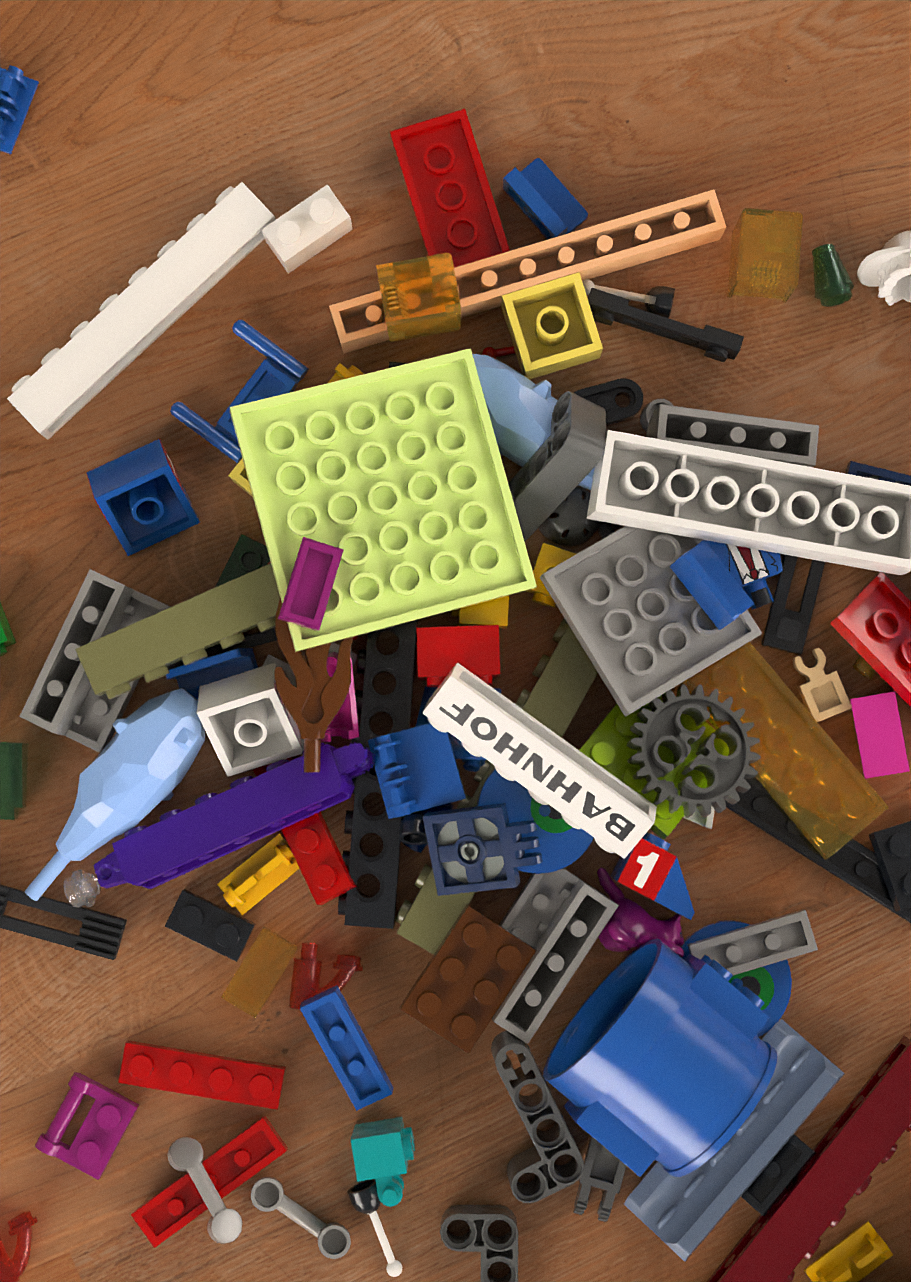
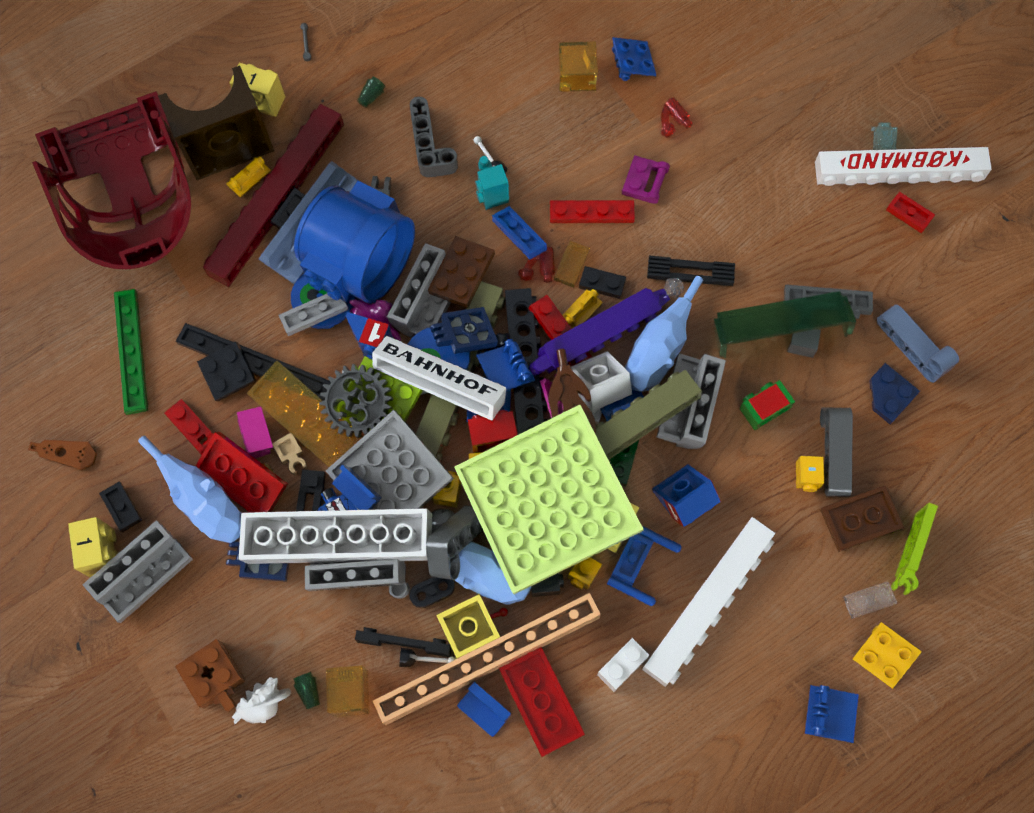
camera: 170 degrees right, 15 degrees down
red plate [131,1115,288,1248] -> none
light grey bar [168,1137,243,1244] -> none
light grey bar [251,1177,351,1259] -> none
magenta tile [278,537,344,631] -> none
clear yellow piece [376,253,461,342] -> none
dark grey beam [491,1031,585,1203] -> none

